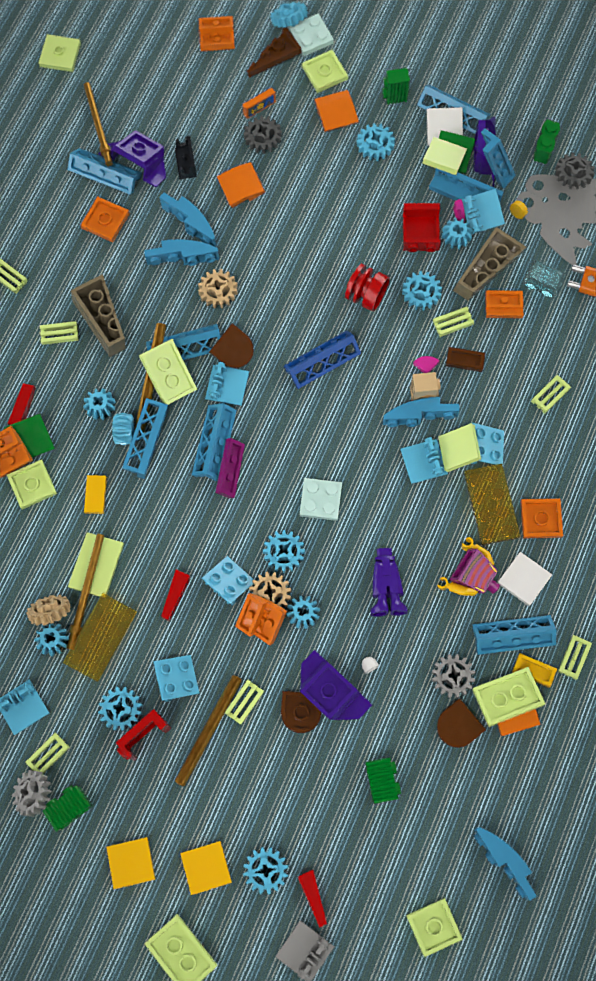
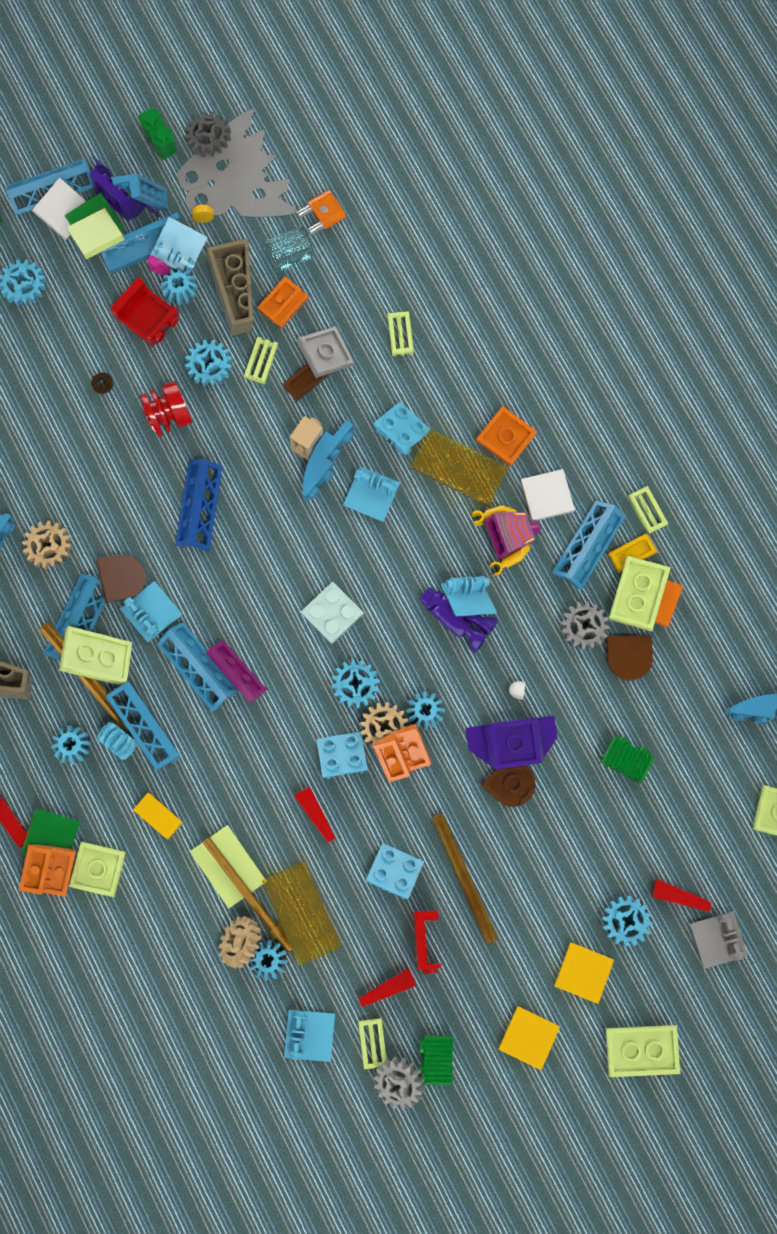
camera: 60 degrees left, 5 degrees up
medium azure gear [98,687,143,731] -> none
yellowish green tile [225,680,264,725] -> none
dark pink tile [413,356,440,373] -> none
yellowish green tile [438,423,481,472] -> none
none -> dark brown plate [91,373,113,394]
none -> light grey plate [297,326,355,378]
none -> red piece [358,968,416,1007]
none -> medium azure hinge [441,576,497,616]

